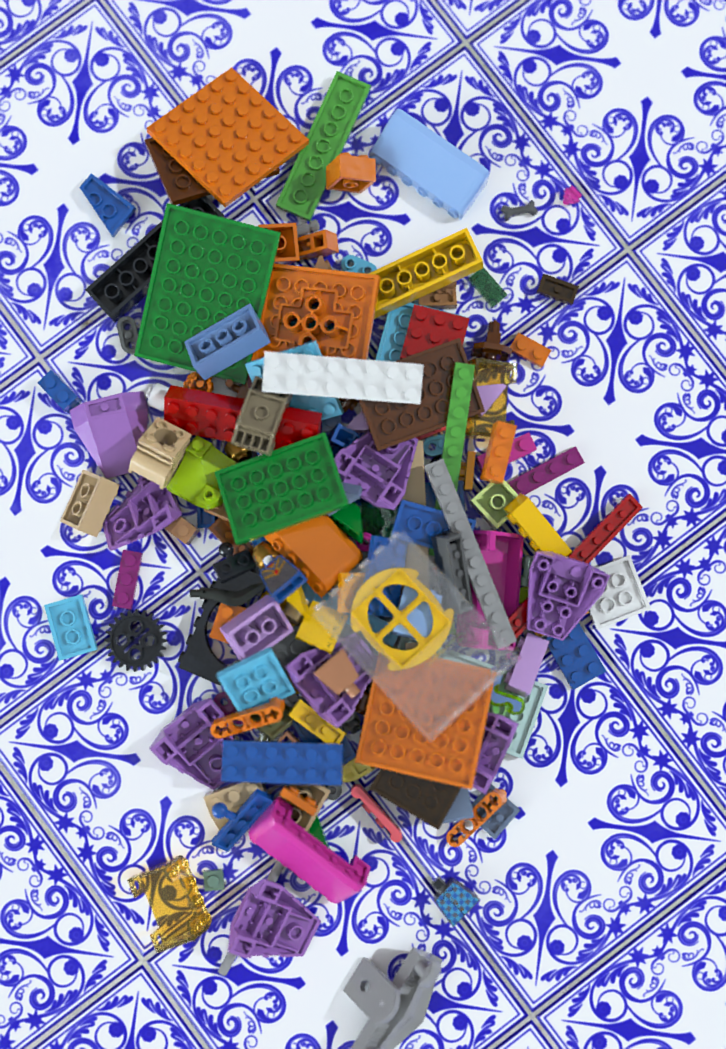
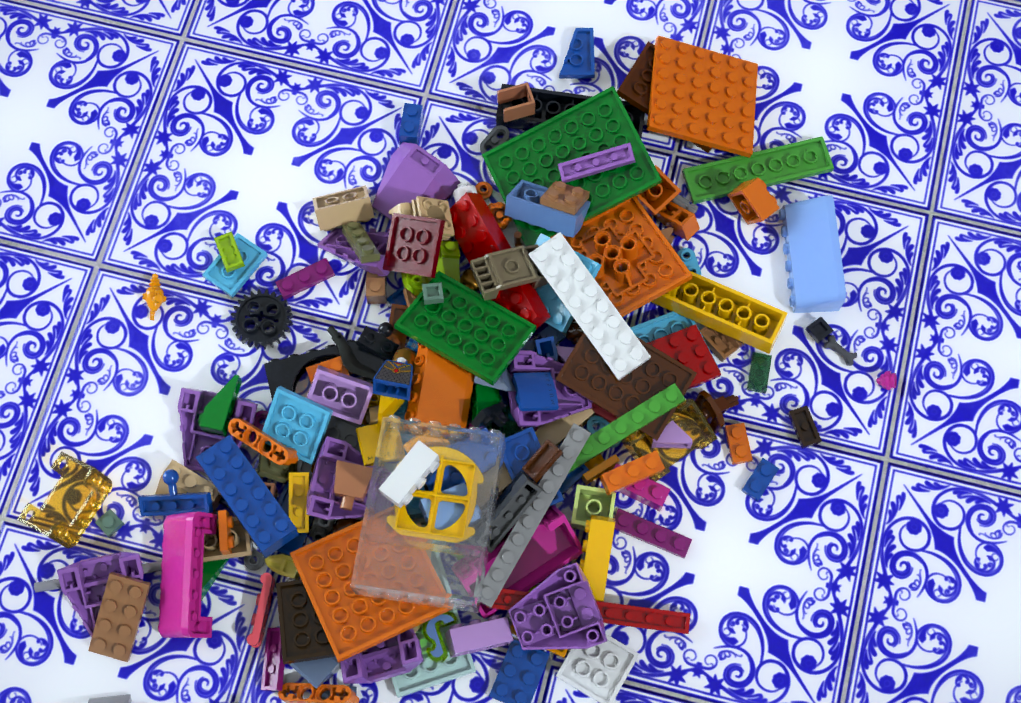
camera: 50 degrees right, 15 degrees down
none -> medium nougat plate [88,572,151,662]
none -> light orange piece [142,273,166,321]
none -> green slope [198,375,242,436]
none -> lime plate [214,231,245,273]
none -> magenta plate [261,627,285,691]
none -> olive plate [342,222,380,264]
none -> white brick [379,440,440,509]
none -> plate [383,213,445,278]
none -> sand green plate [422,282,444,305]
none -> black hinge [471,402,509,429]
none -> orange plate [475,182,493,200]
none -> nougat piece [497,82,535,122]
none -> blue slope [512,372,559,411]
none -> reddish brown tile [522,439,563,483]
none -> medium nougat plate [540,181,590,215]
none -> medium lavender plate [558,143,636,183]
none -> blue plate [741,458,780,502]
none -> black plate [805,317,834,344]

